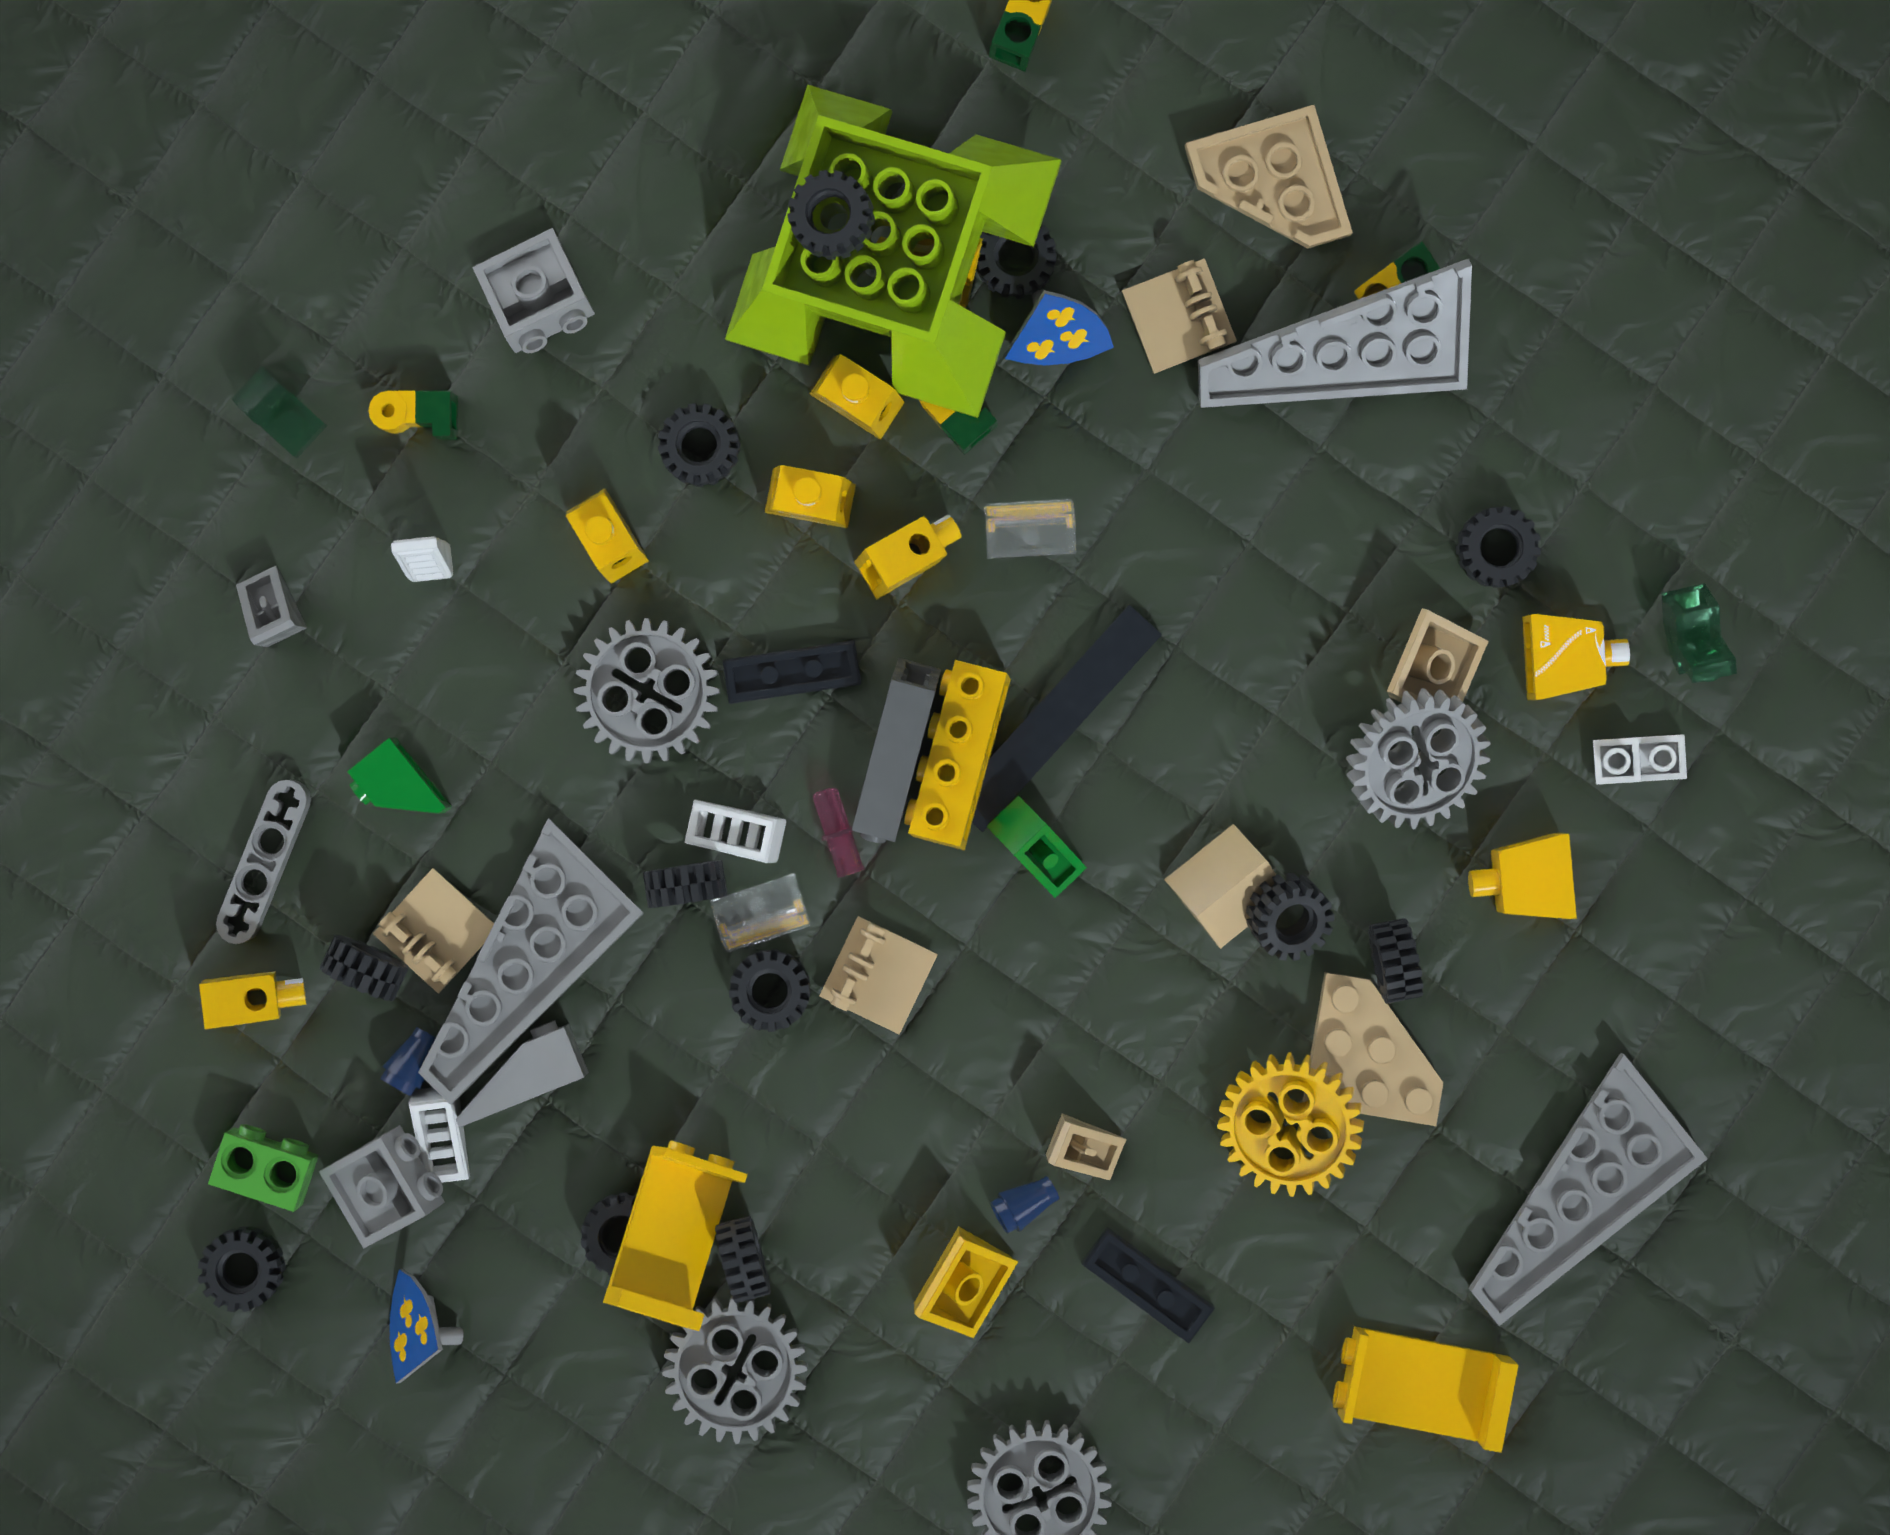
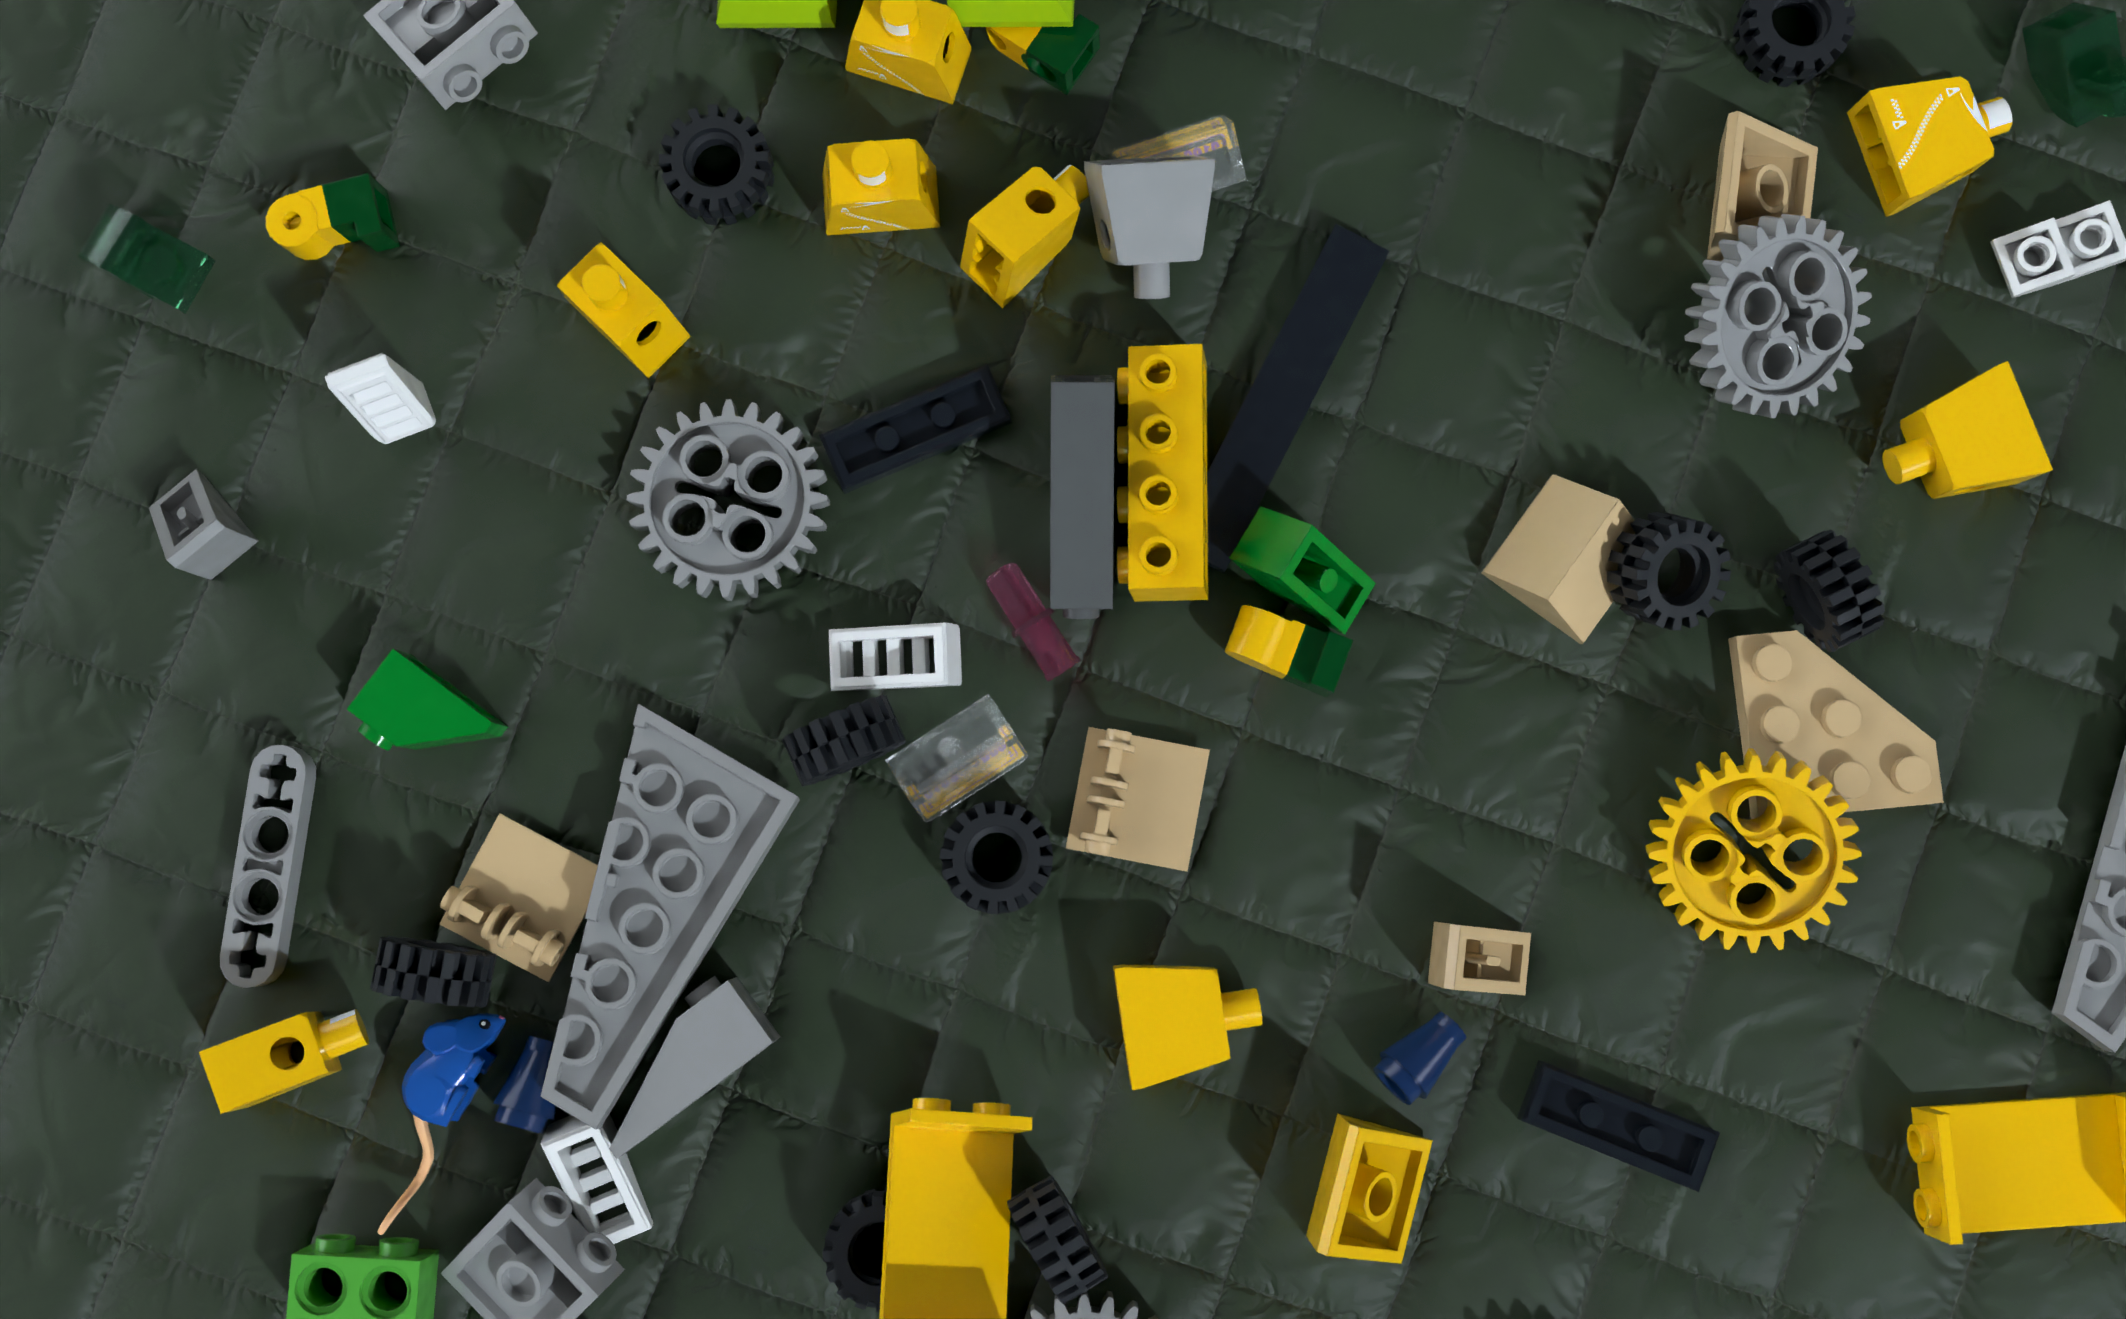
camera: 20 degrees left, 5 degrees down
none -> blue animal [377,1013,506,1235]
none -> light grey torso [1084,155,1215,299]
none -> yellow torso [1113,964,1262,1090]
none -> leg [1225,605,1353,697]

